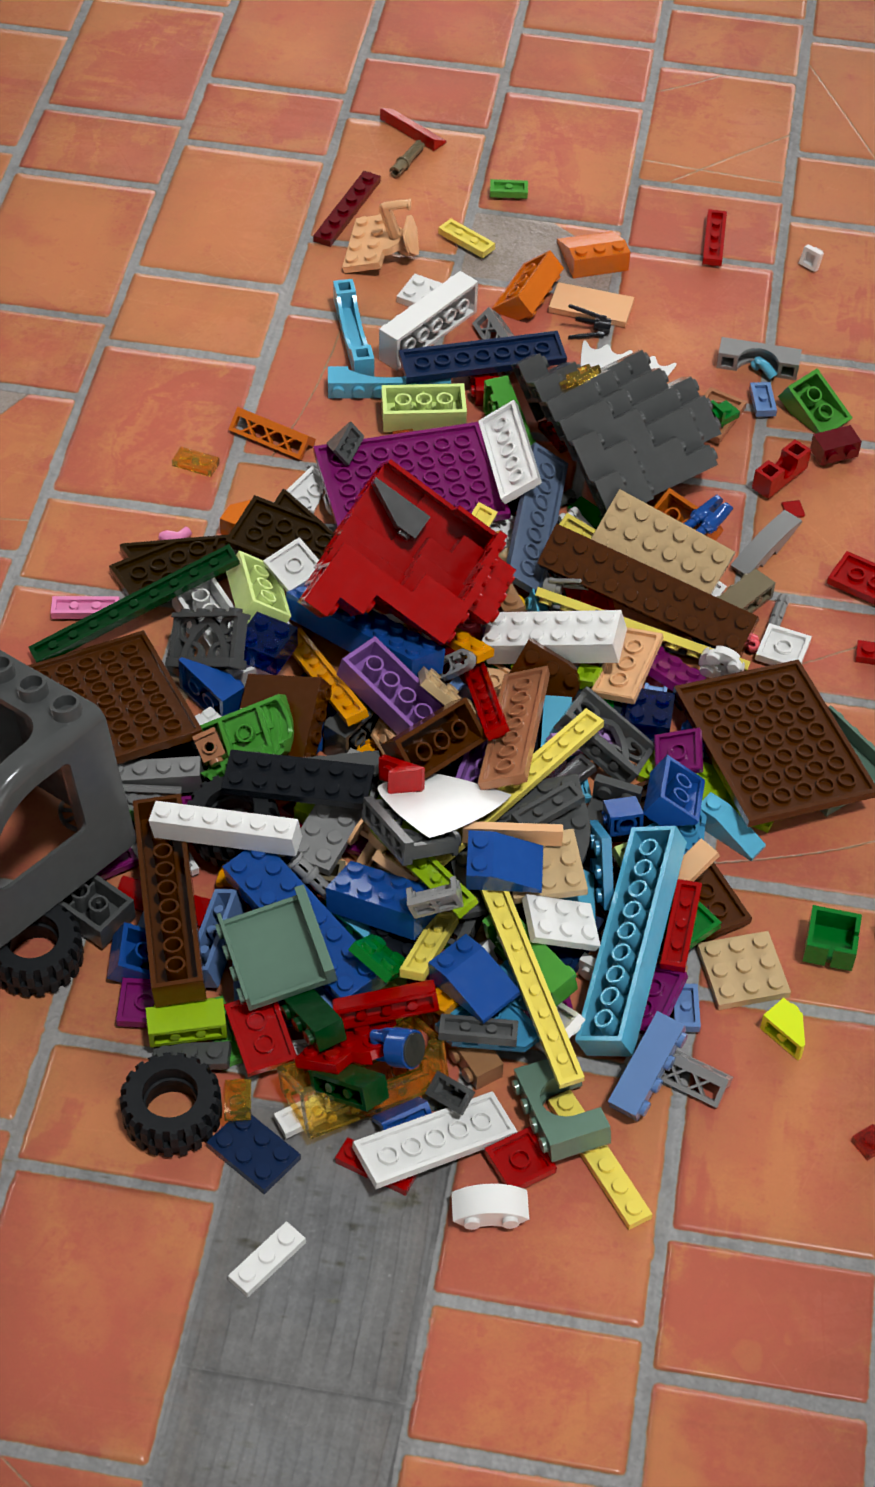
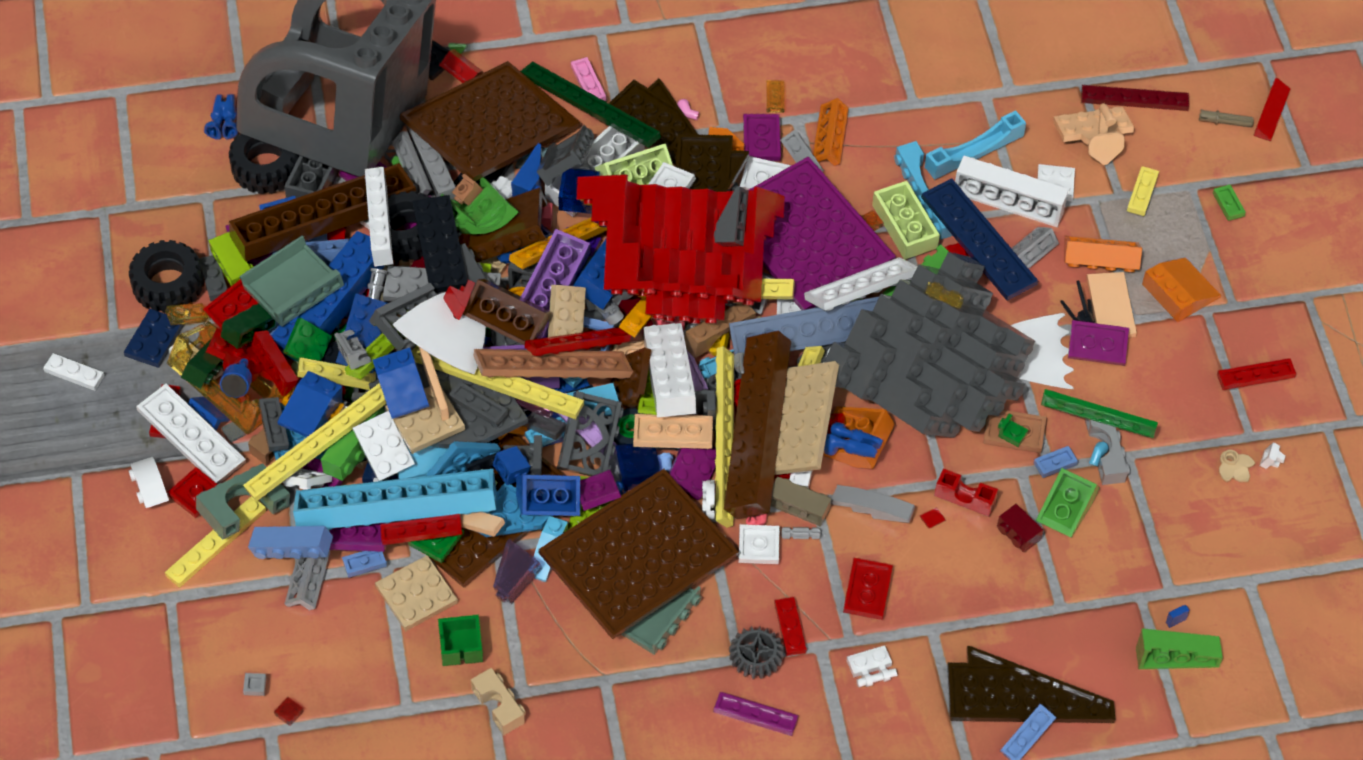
camera: 70 degrees right, 5 degrees up
dark grey slope [326,422,365,466] -> none
dark grey slope [425,1070,475,1116] -> none
neon yellow slope [760,998,805,1060] -> none
none -> light grey plate [243,673,267,696]
none -> clear purple slope [493,539,543,605]
none -> magenta plate [743,114,781,161]
none -> light grey plate [781,130,824,172]
none -> green tile [1041,389,1158,438]
none -> magenta plate [1068,320,1129,366]
none -> tan plate [1219,449,1255,482]

